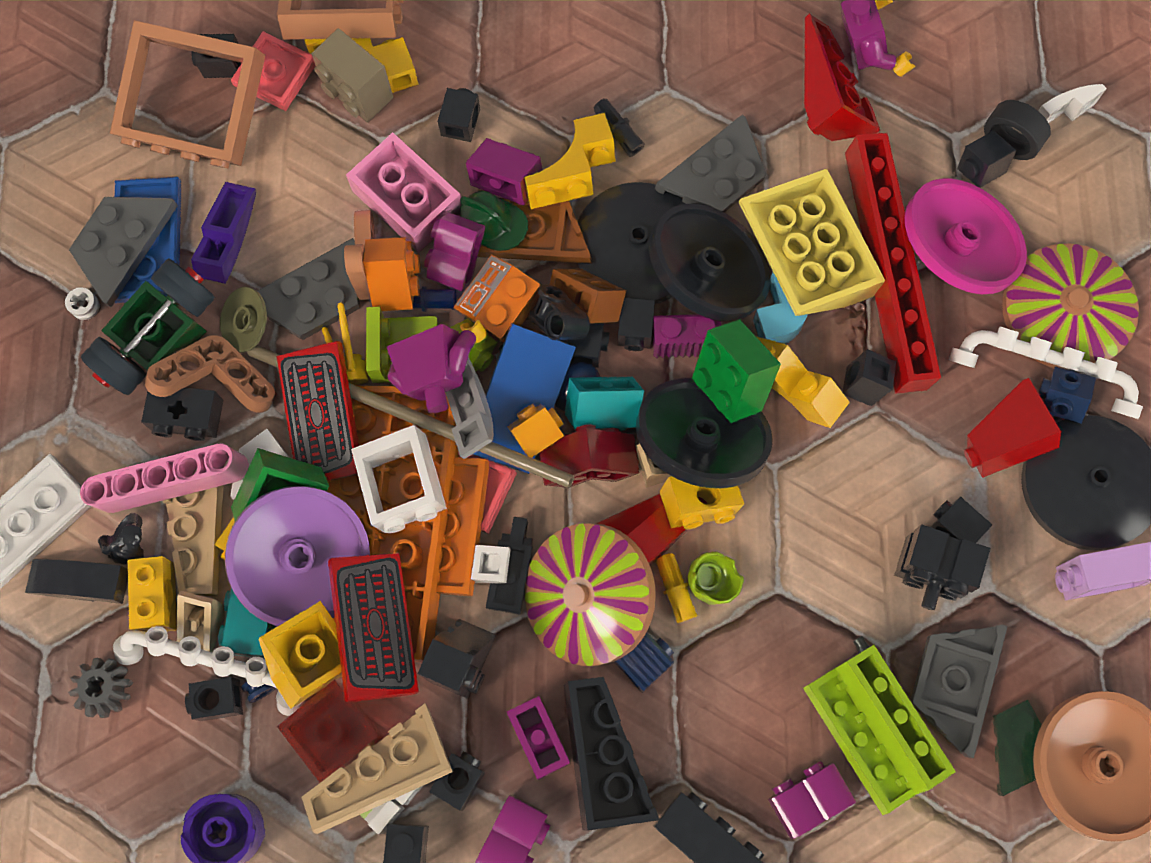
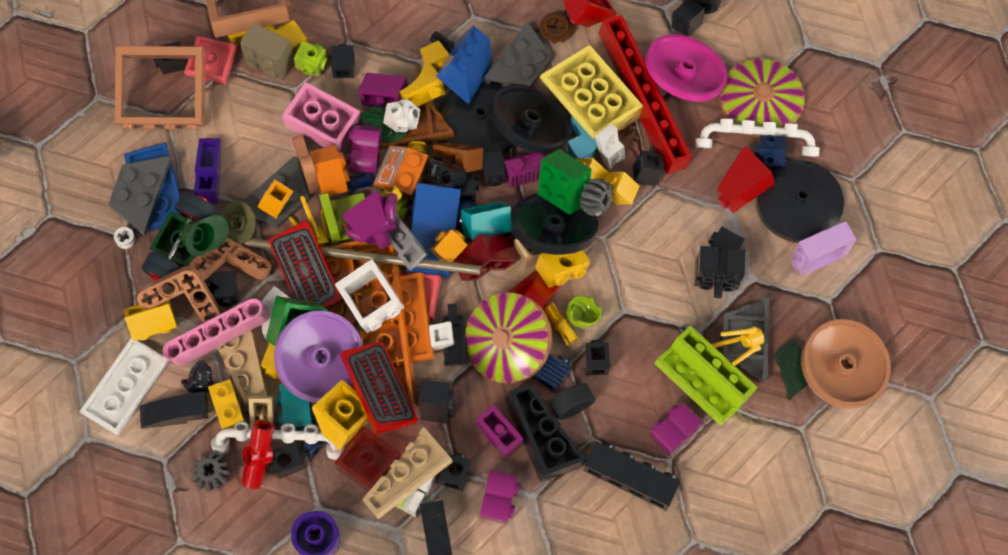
camera: 20 degrees left, 5 degrees down
none -> yellow brick [124,300,177,341]
none -> nougat beam [137,266,221,323]
none -> dark green piece [178,215,229,257]
none -> red piece [241,420,274,490]
none -> light orange brick [258,179,293,219]
none -> lime brick [294,41,329,77]
none -> white brick [383,99,420,132]
none -> yellow bush [408,141,427,155]
none -> blue slope [436,25,493,104]
none -> reddish brown gear [539,12,573,44]
none -> black tyre [549,383,596,420]
none -> dark grey gear [579,178,614,216]
none -> black brick [585,340,610,376]
none -> white slope [595,123,625,170]
none -> yellow plant [711,326,764,366]

